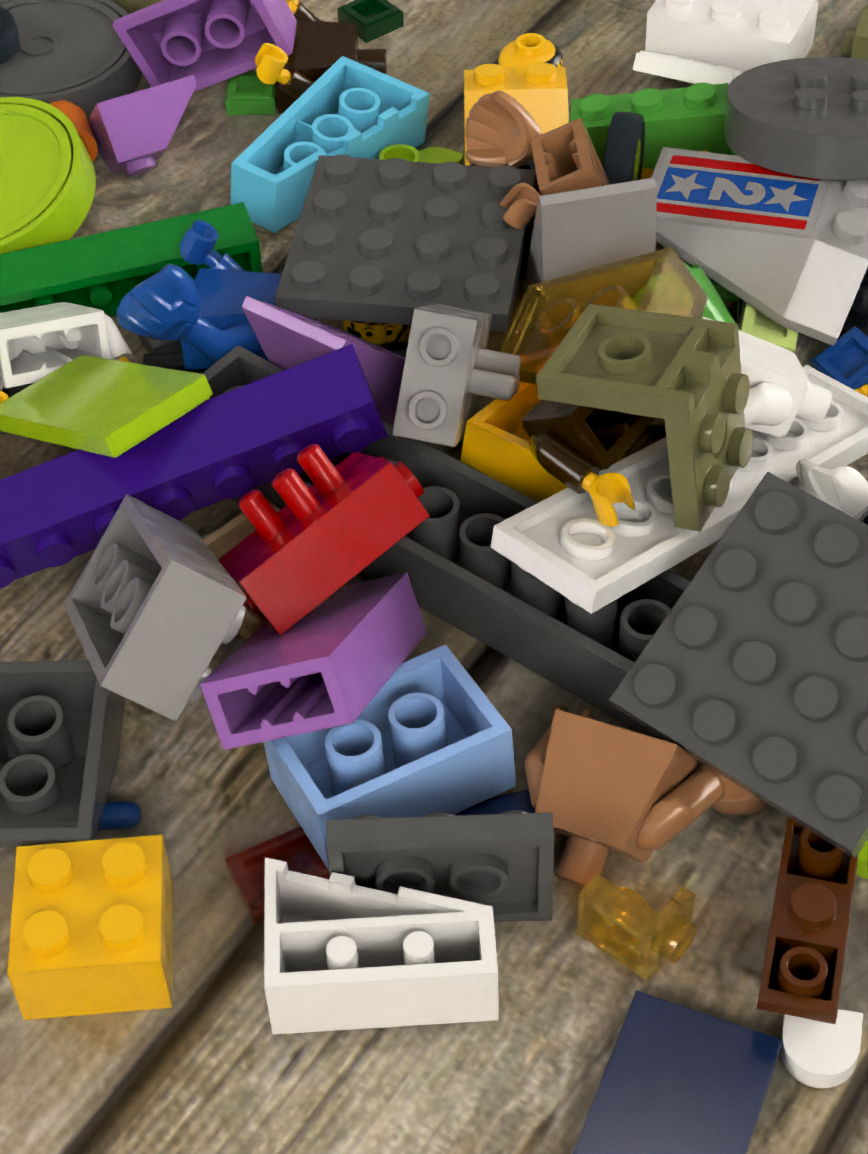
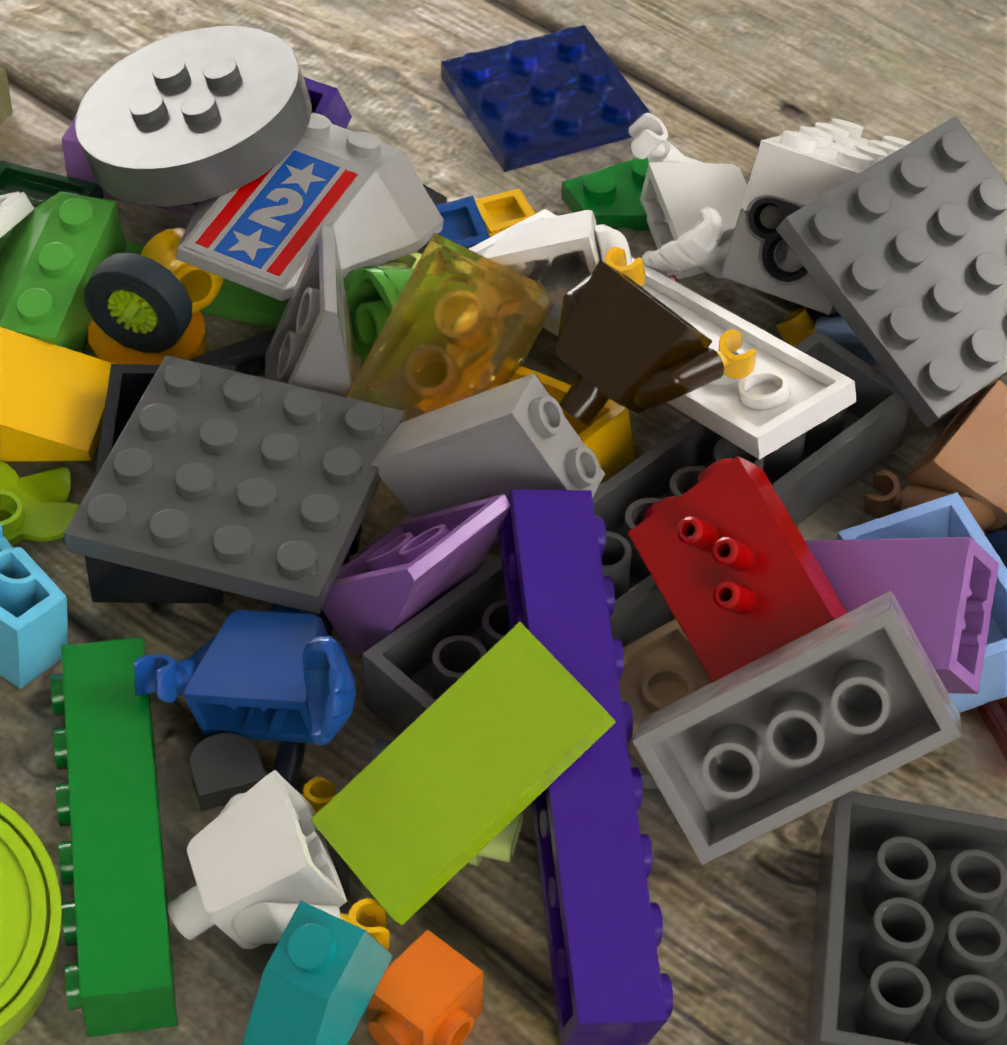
camera: 85 degrees left, 0 degrees up
medium nougat torso [466,90,610,229] -> none
olive bracket [535,304,753,532] -> none

